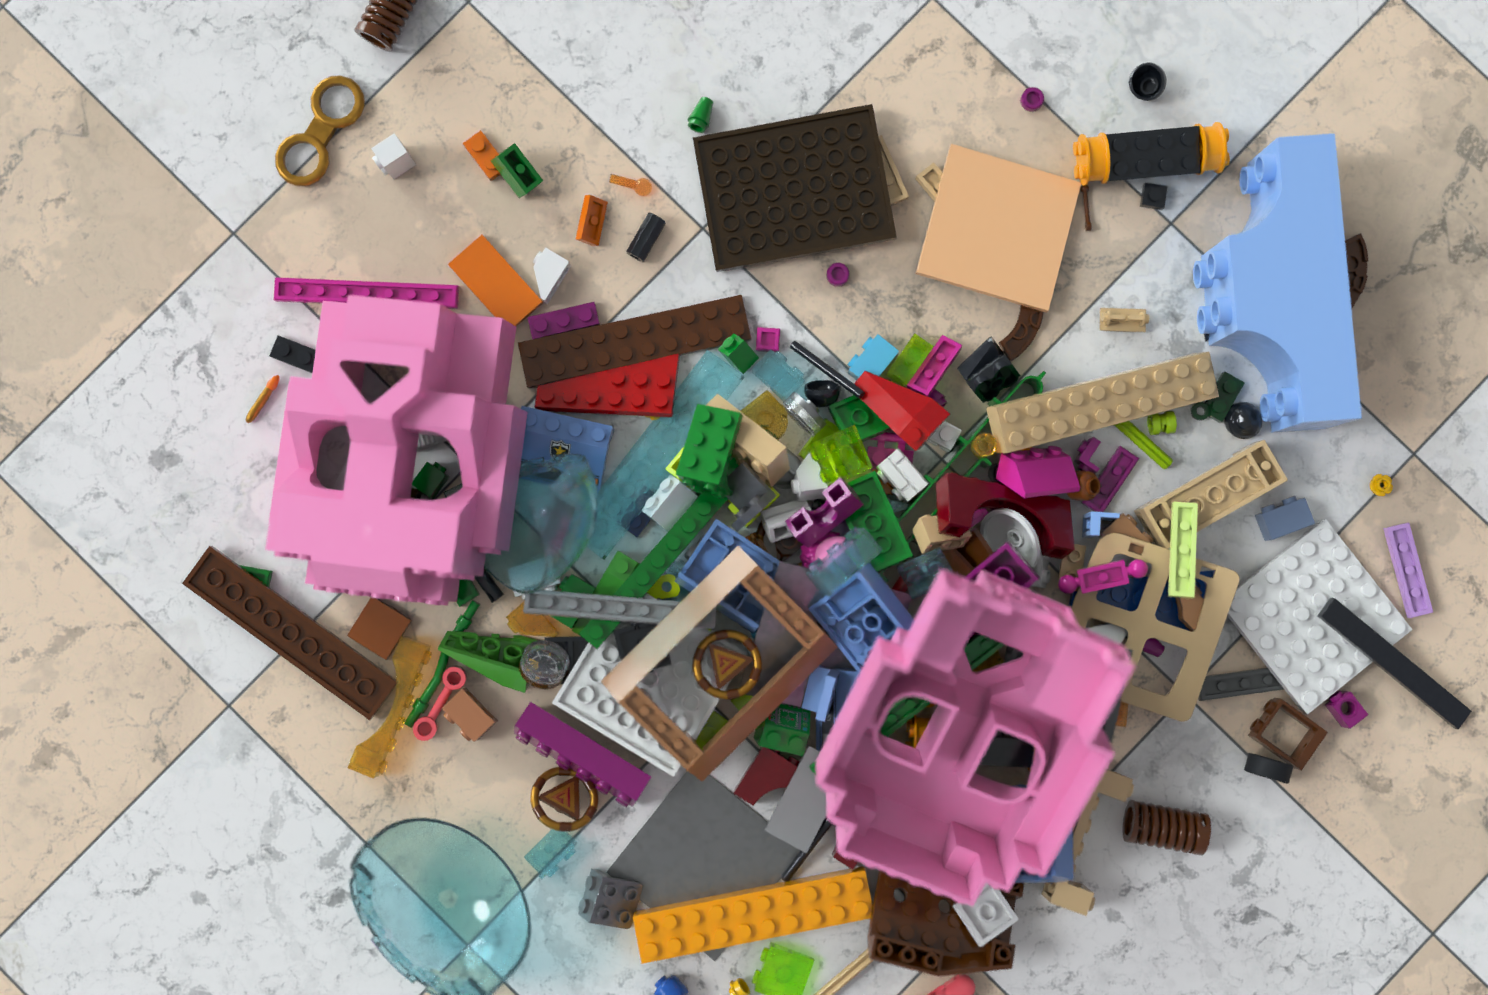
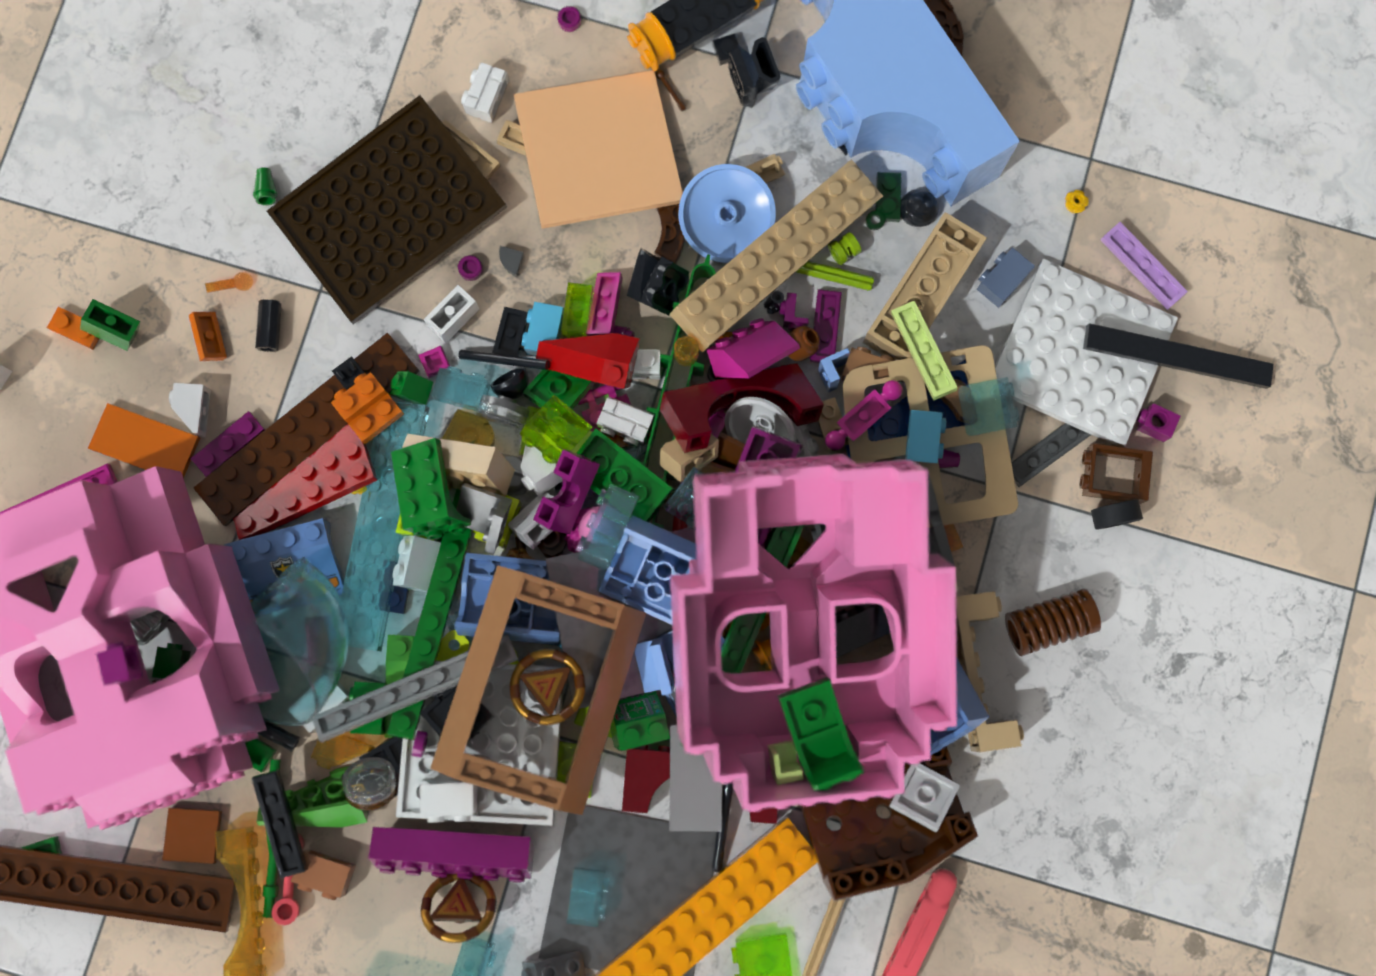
camera: 25 degrees left, 5 degrees down
none -> magenta brick [96,641,143,686]
none -> black tile [251,769,308,878]
none -> orange plate [331,372,404,444]
none -> black tile [332,356,364,390]
none -> magenta tile [412,730,428,758]
none -> white brick [420,783,478,822]
none -> white brick [423,285,480,343]
none -> white brick [461,63,509,123]
none -> black plate [492,307,528,356]
none -> dark grey tile [499,246,524,277]
none -> clear light blue brick [567,867,609,927]
none -> light blue dish [678,164,776,263]
none -> black piece [728,37,780,108]
none -> black arm [764,290,784,315]
none -> yellowish green panel [767,740,803,785]
none -> green bracket [777,677,864,791]
none -> medium azure brick [905,410,946,463]
none -> clear light blue bracket [958,377,1019,436]

